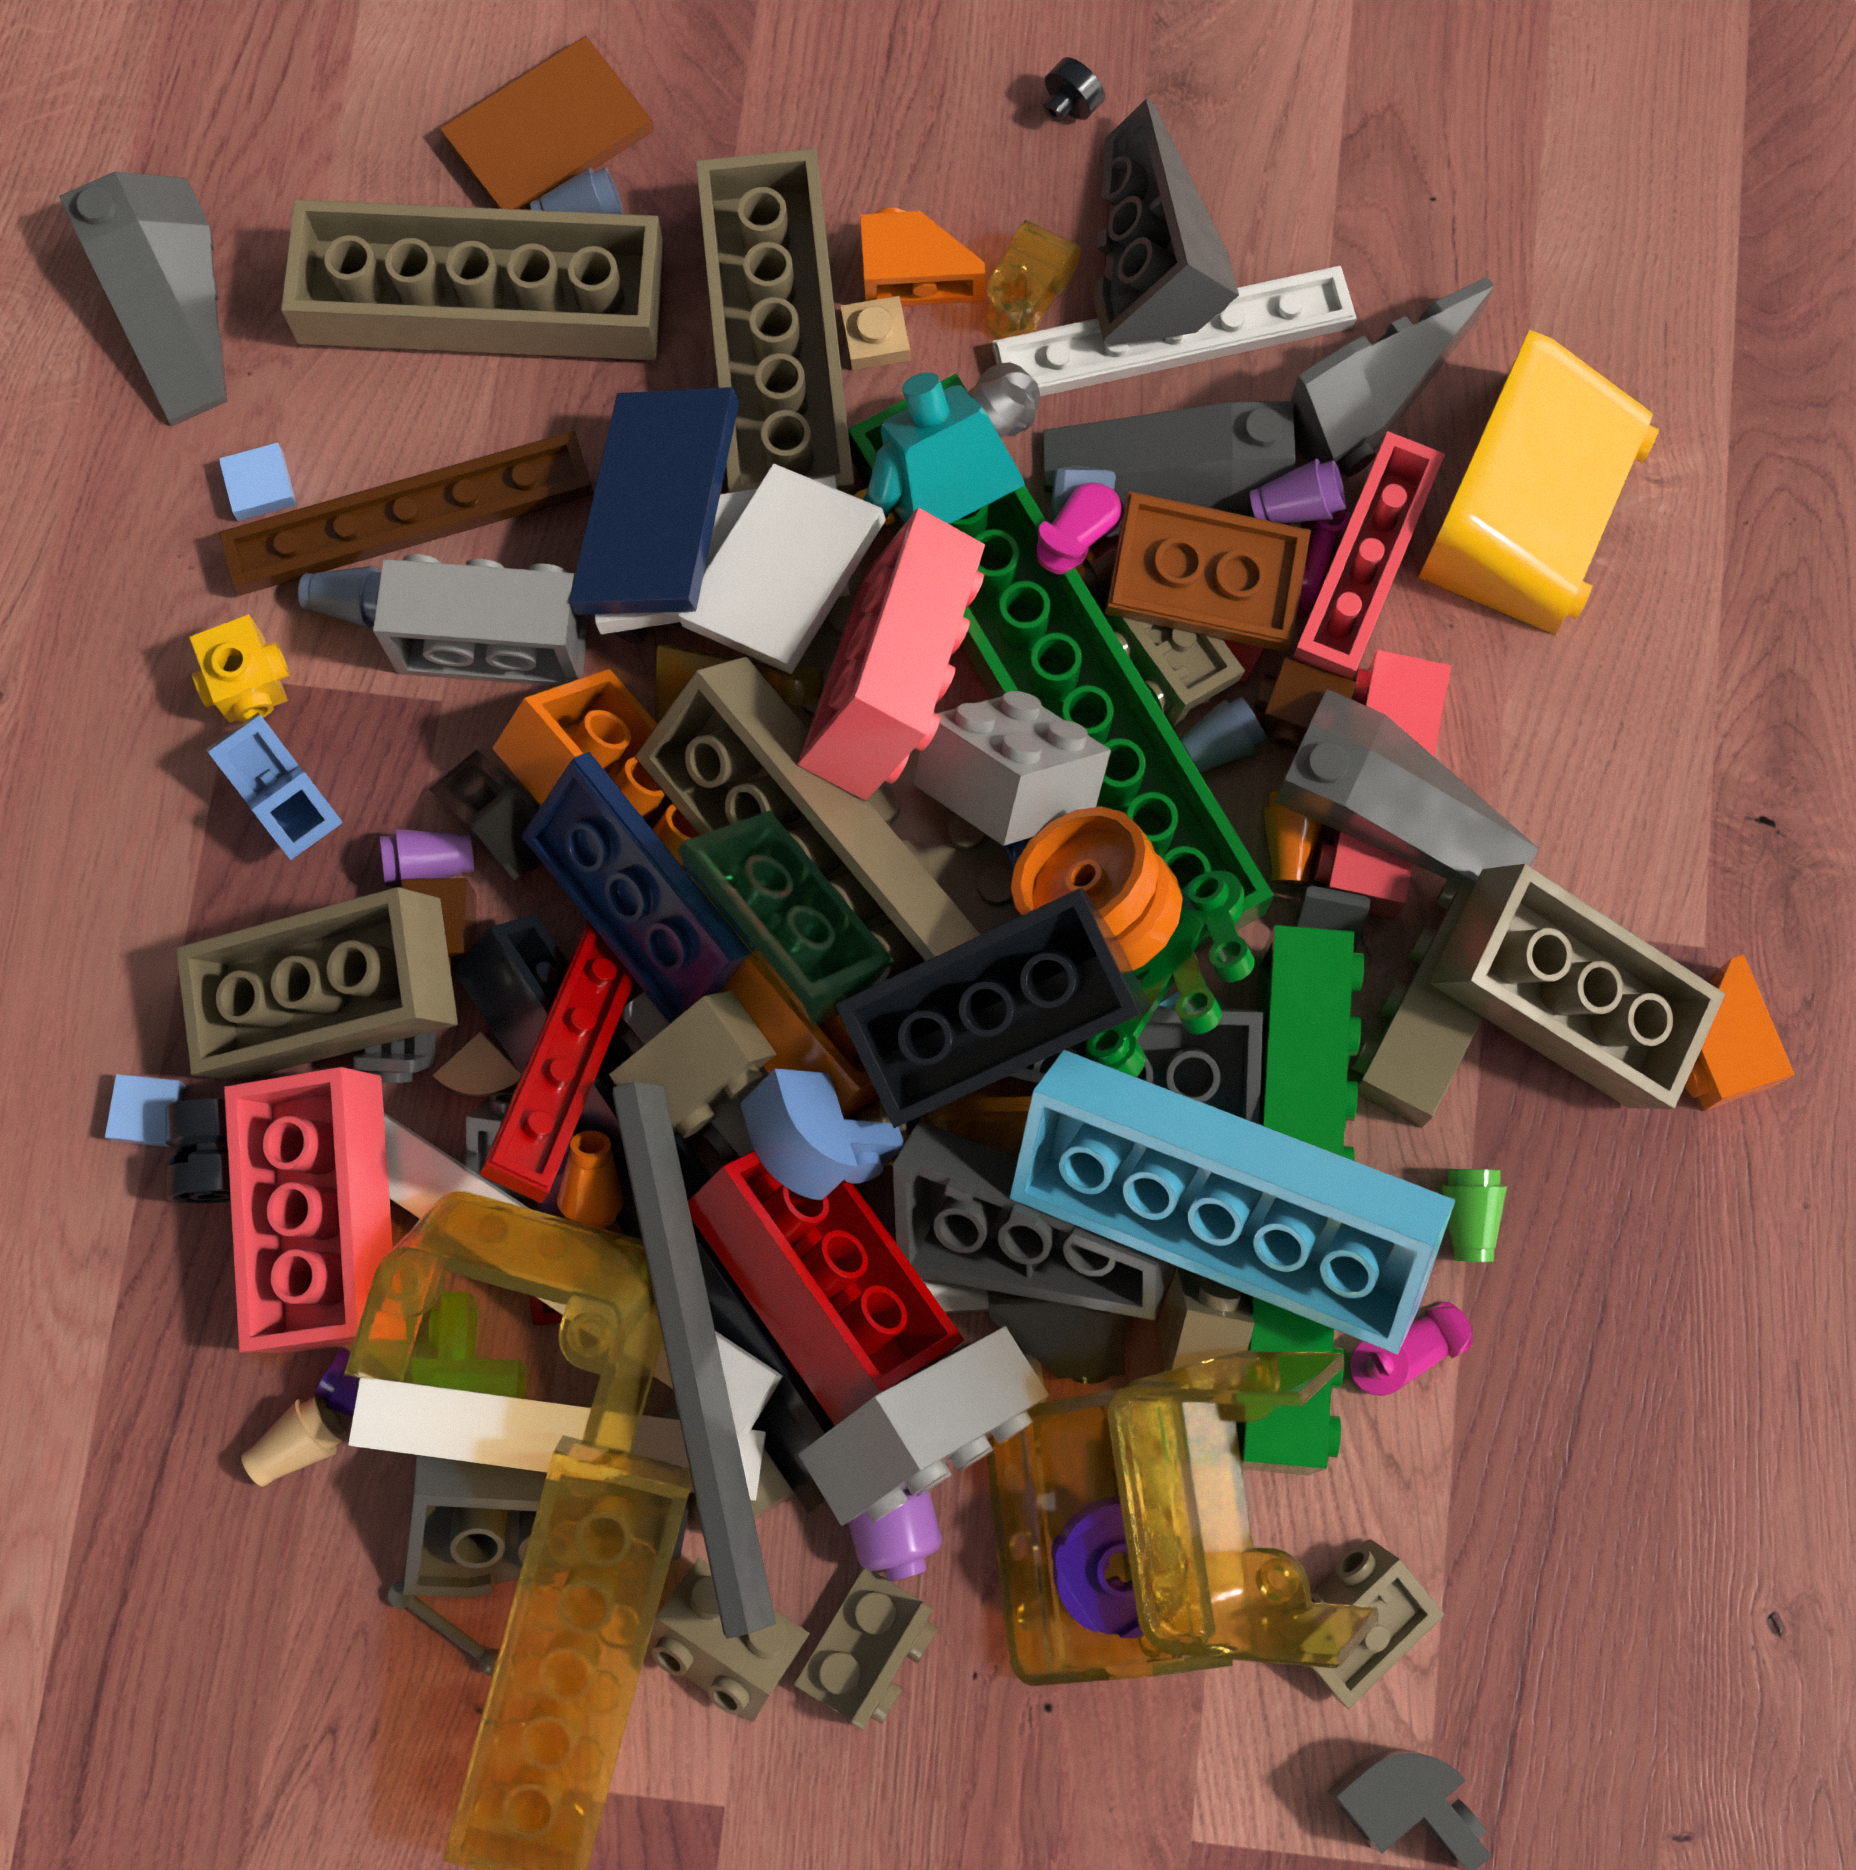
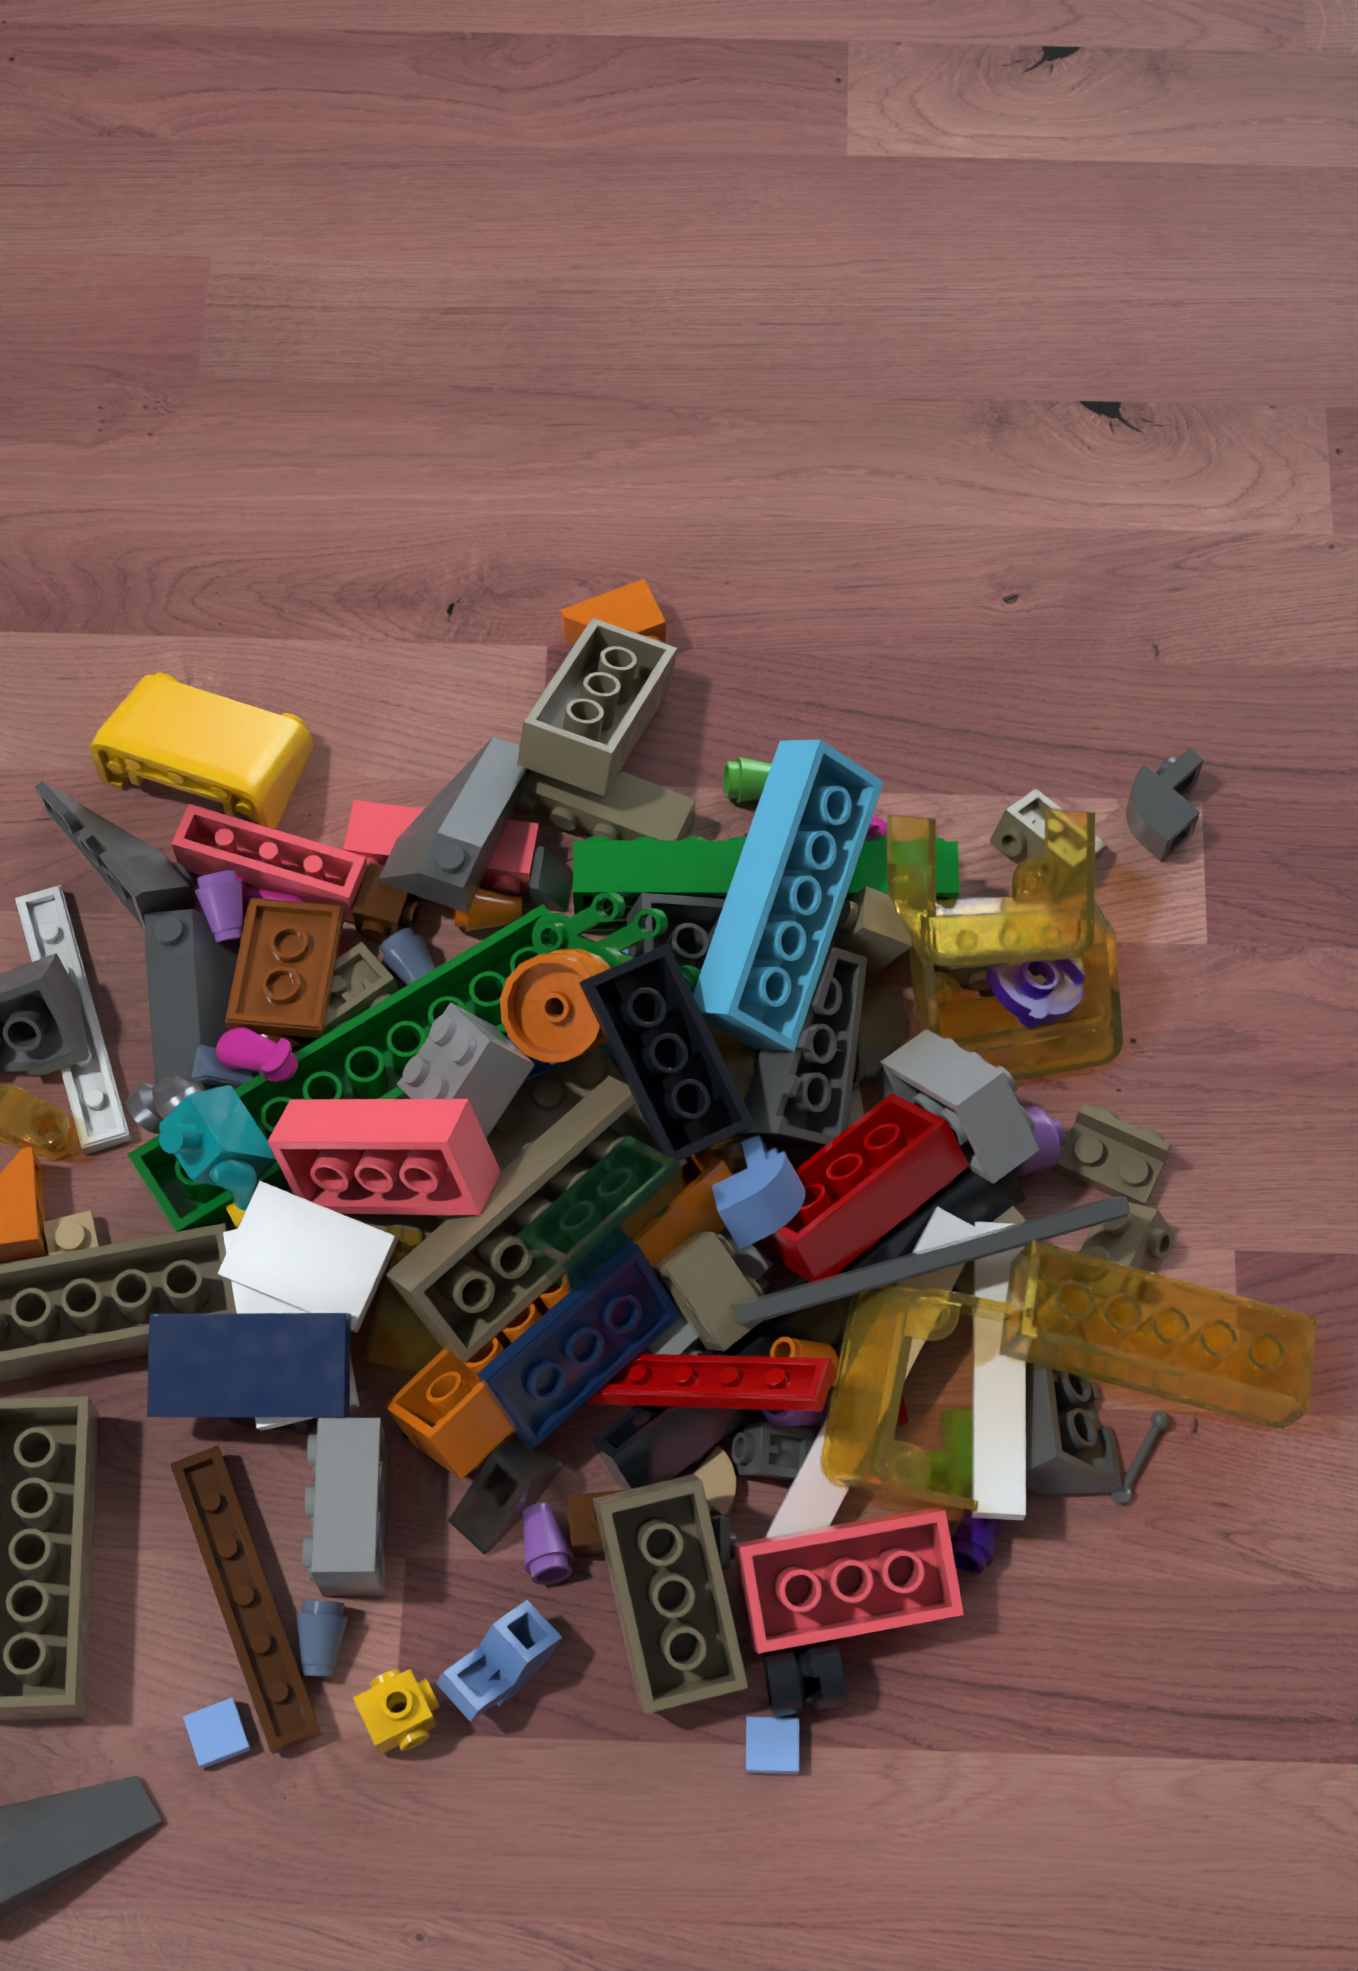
camera: 95 degrees left, 10 degrees down
tan cone [241,1395,346,1487] -> none

